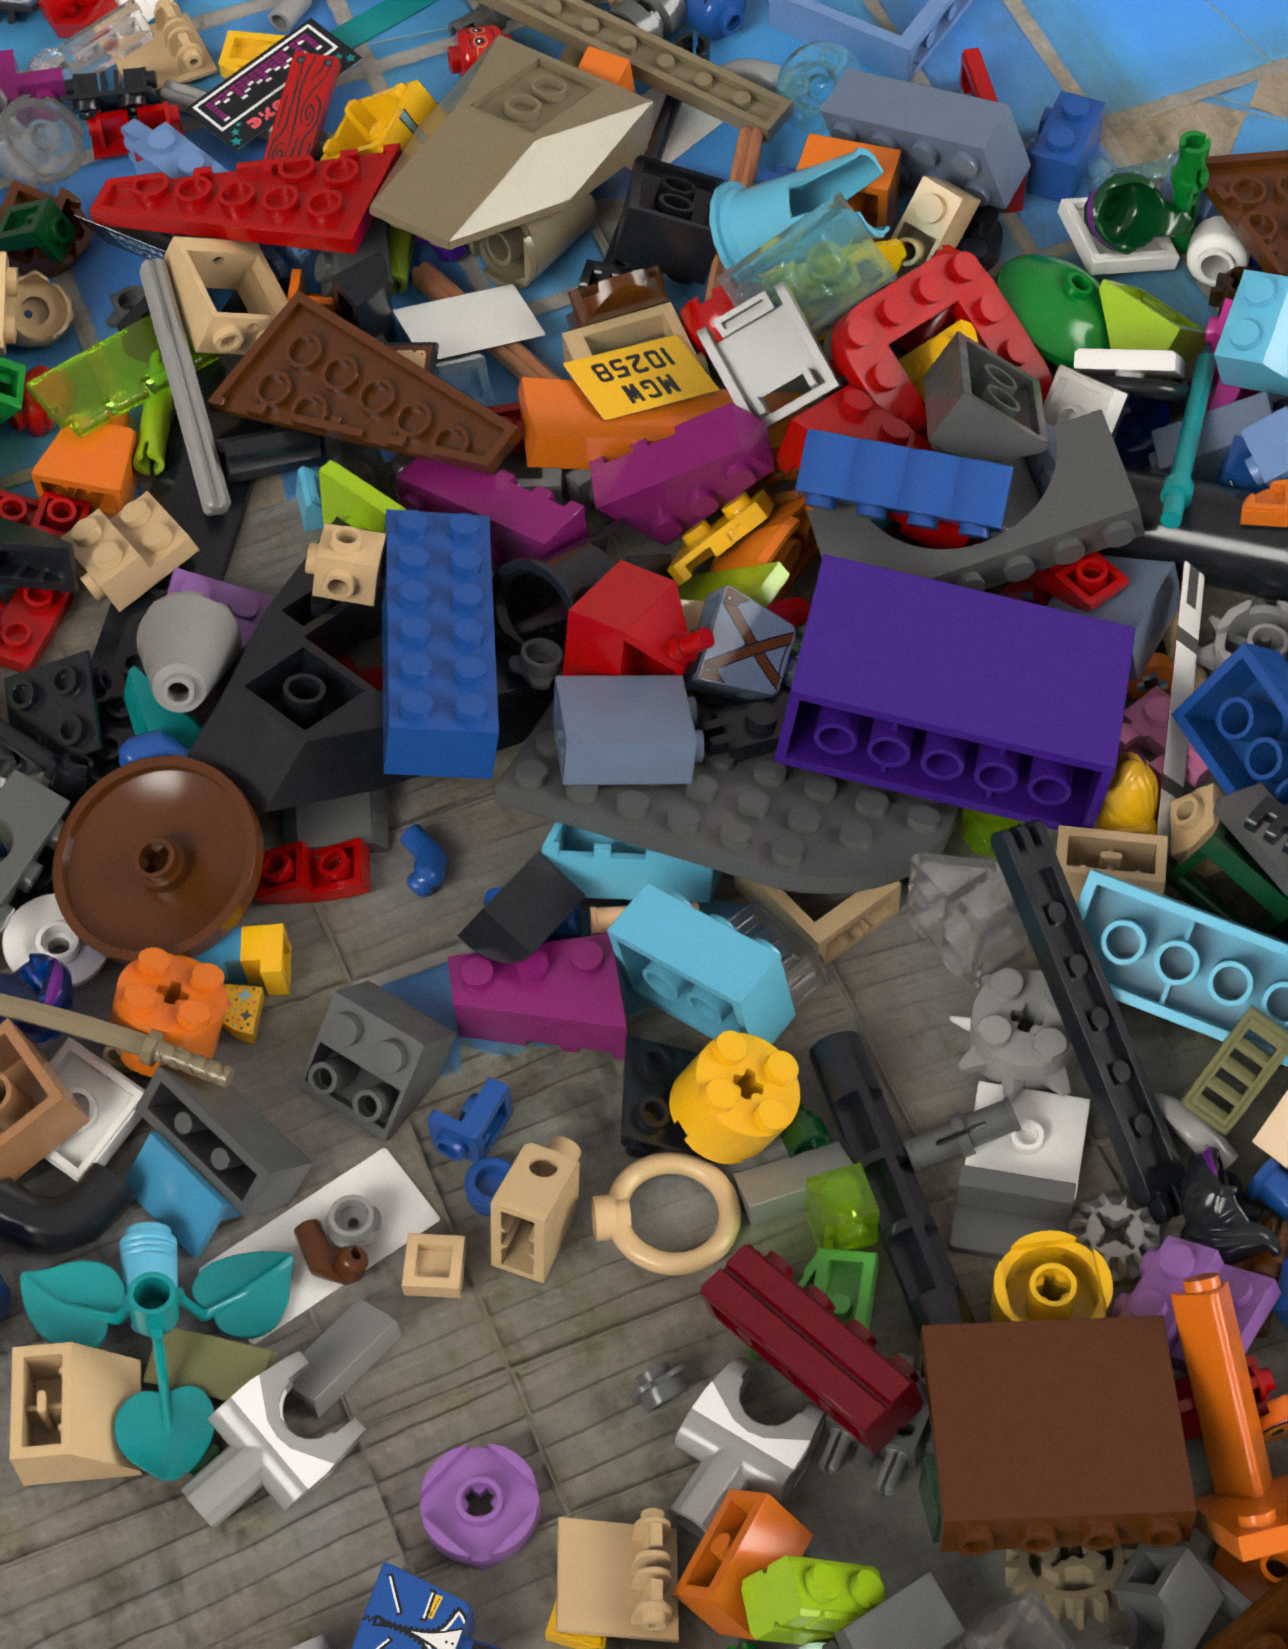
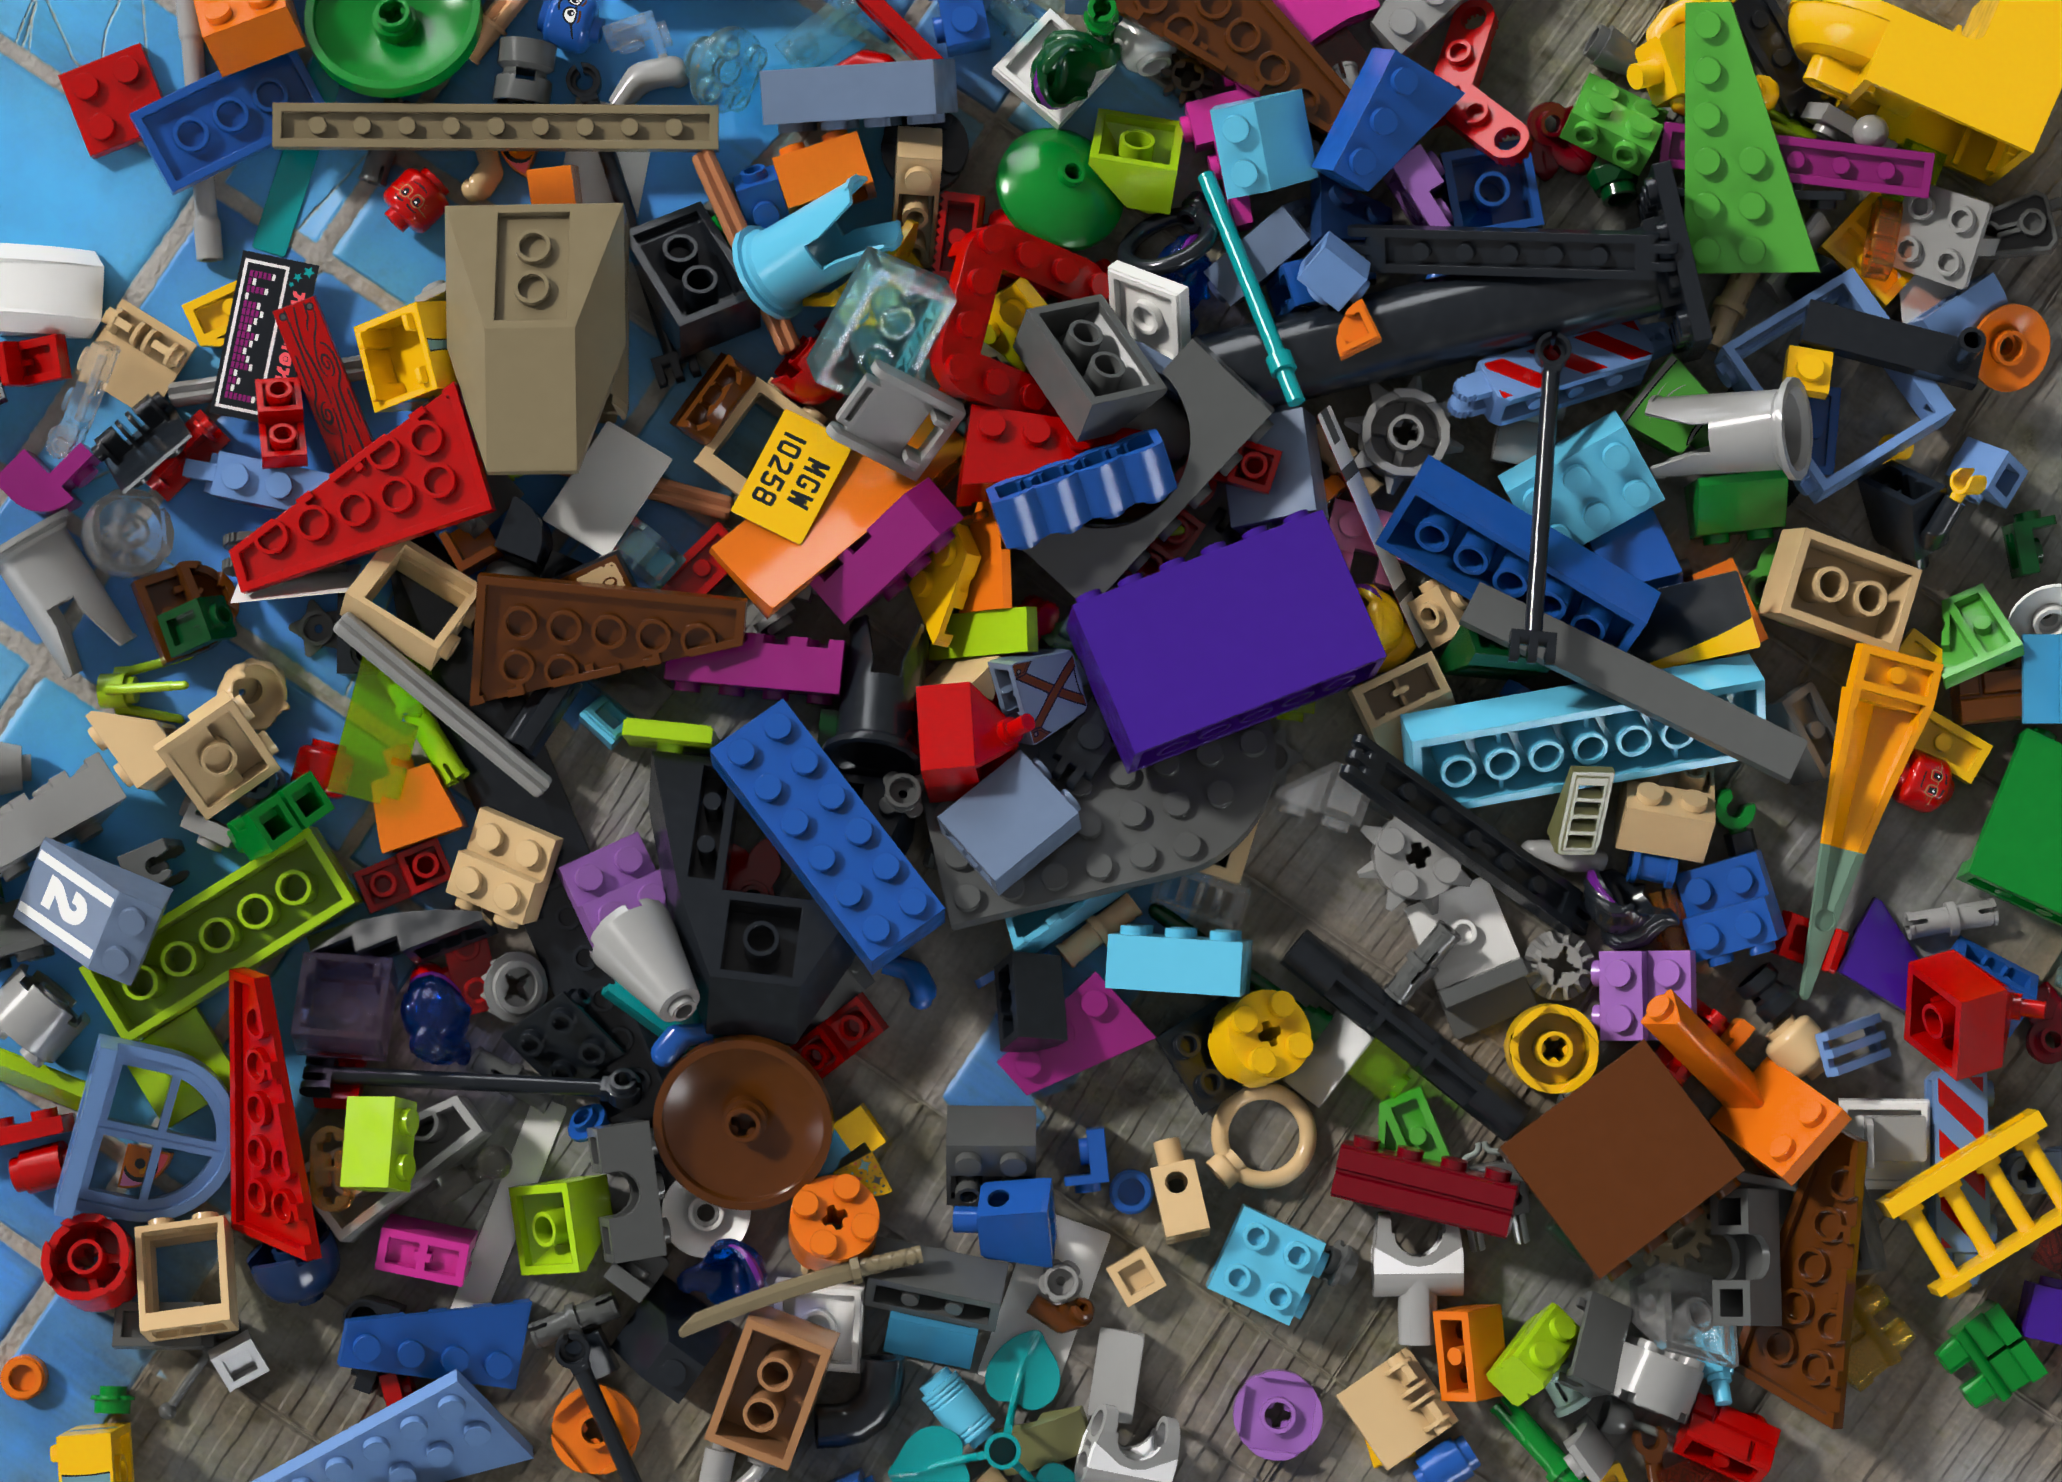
camera: 35 degrees left, 30 degrees up
tan brick [305,523,386,606] -> none
white plate [1074,348,1186,378] -> none
none -> red slope [255,377,308,469]
none -> light grey gear [480,951,548,1023]
none -> clear bracket [602,10,673,58]
none -> blue torso [953,1178,1057,1268]
none -> medium azure brick [1206,1203,1329,1326]

